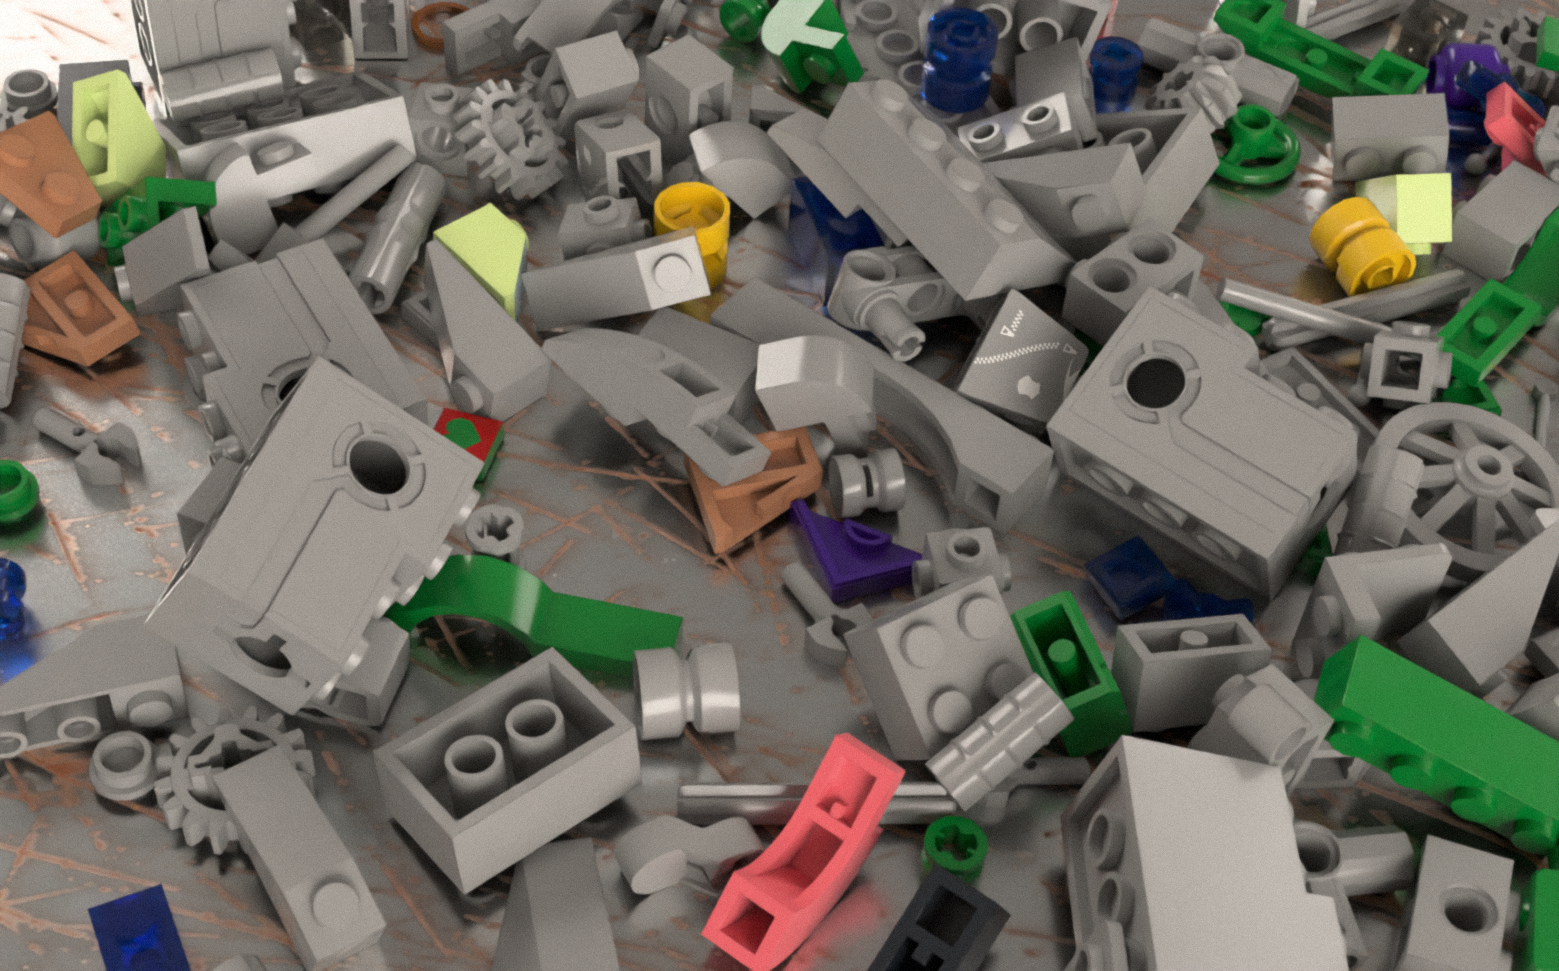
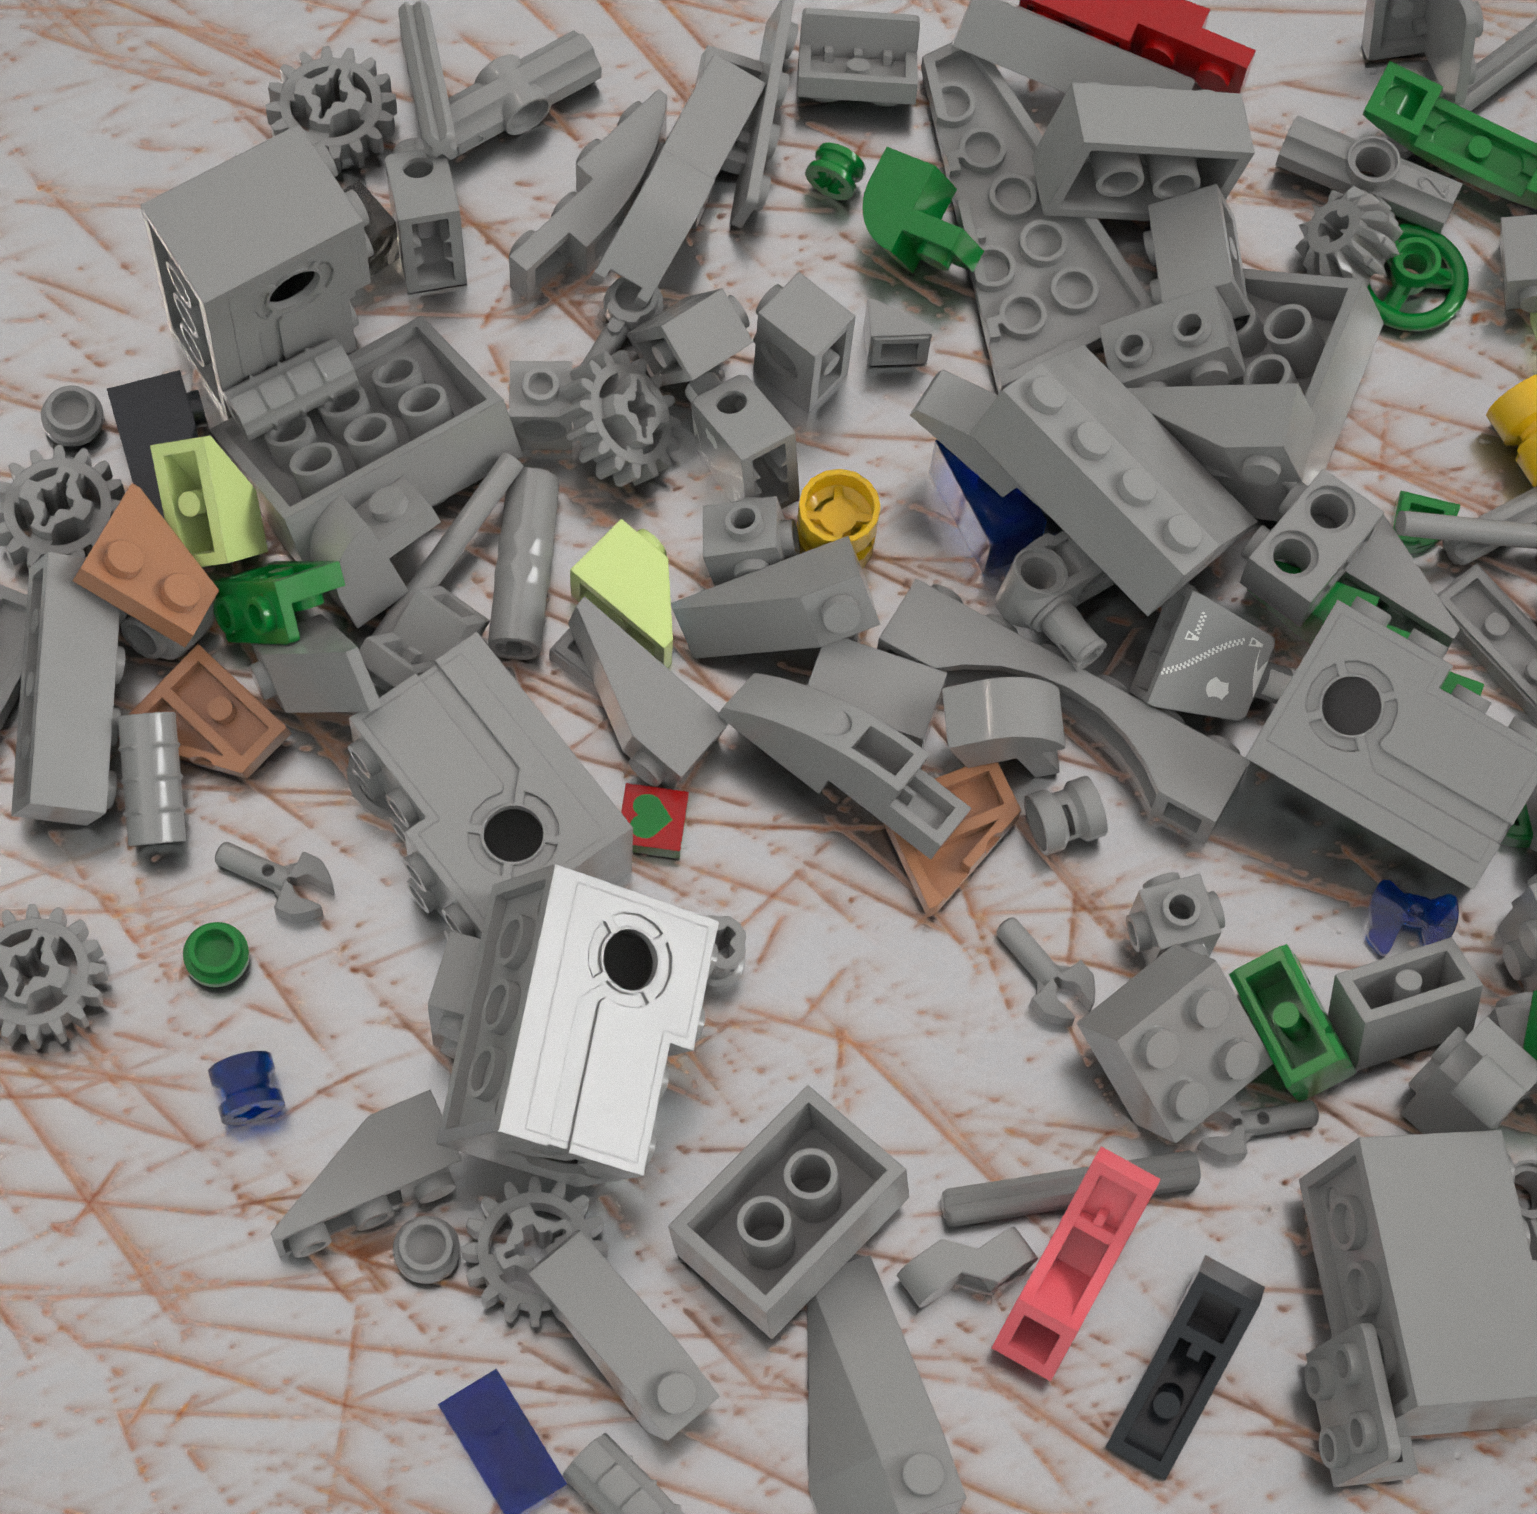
camera: 10 degrees left, 20 degrees up
green piece [382,554,683,679] -> none
dark orange piece [411,2,470,49] -> none
light grey wheel [632,642,740,741] -> none
light grey brick [662,121,798,219] -> none
dark purple tile [789,499,922,603] -> none
clear blue wheel [920,7,998,113] -> none
green bush [920,816,988,886] -> none
light grey axle [924,672,1075,812] -> none
clear blue tile [1084,535,1175,621] -> none
clear blue wheel [1089,36,1144,103] -> none

